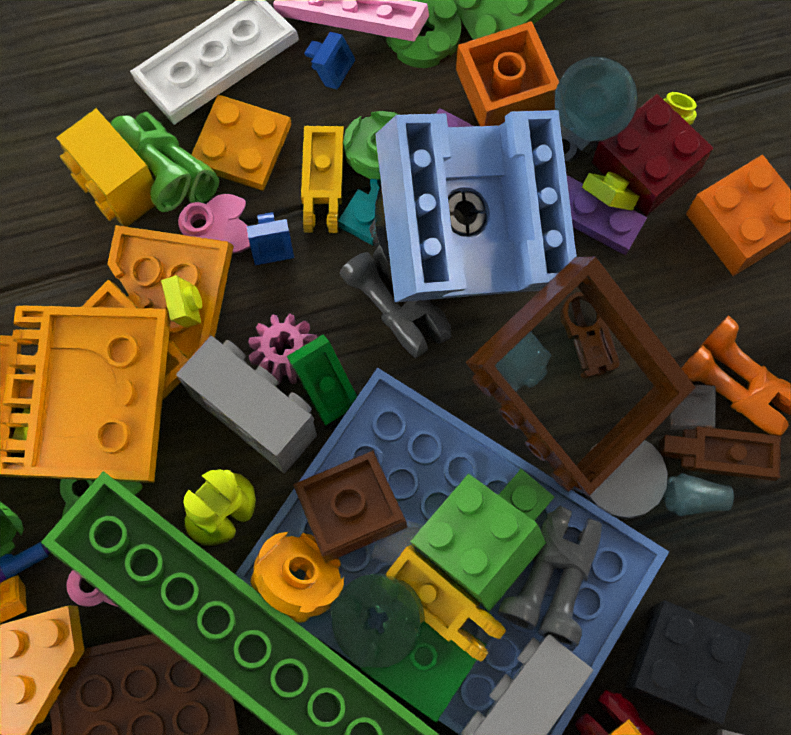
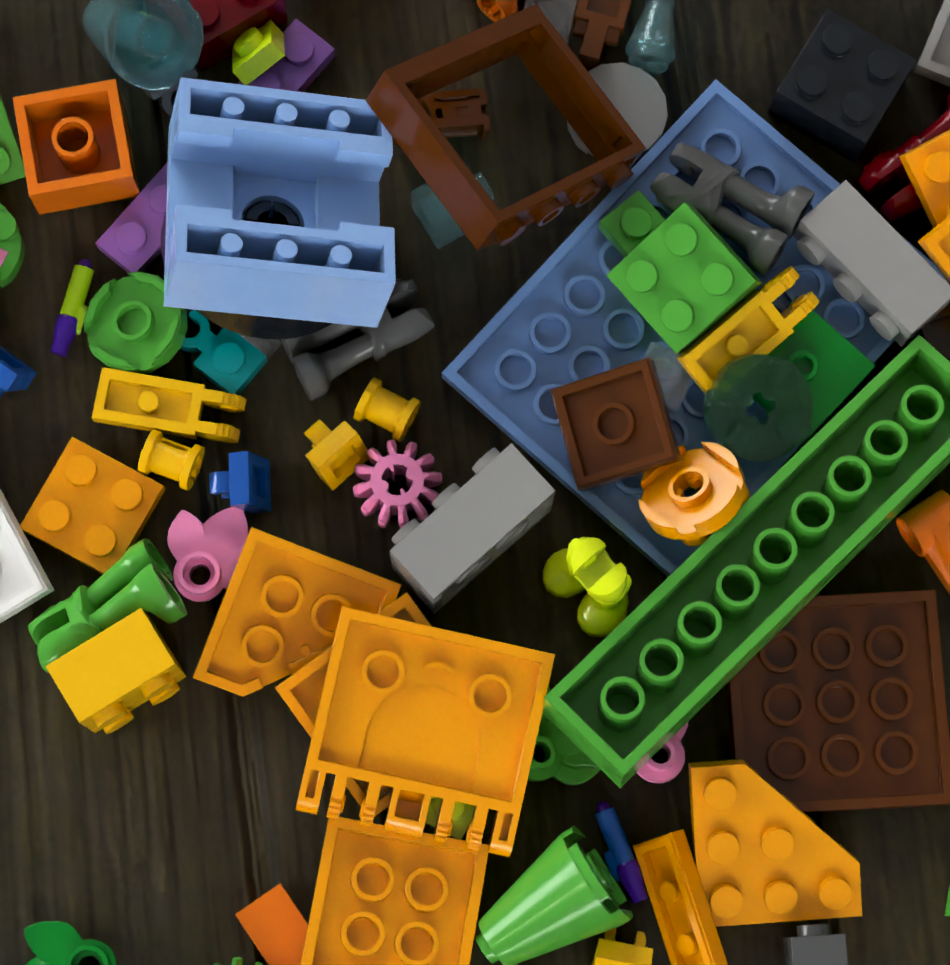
camera: 85 degrees left, 5 degrees up
neon yellow plate [161,275,202,328] -> none
green plate [286,335,357,425] -> none
none -> piece [50,259,94,357]
none -> yellow bush [137,429,205,491]
none -> yellow tile [304,419,369,491]
none -> yellow bush [353,377,421,442]

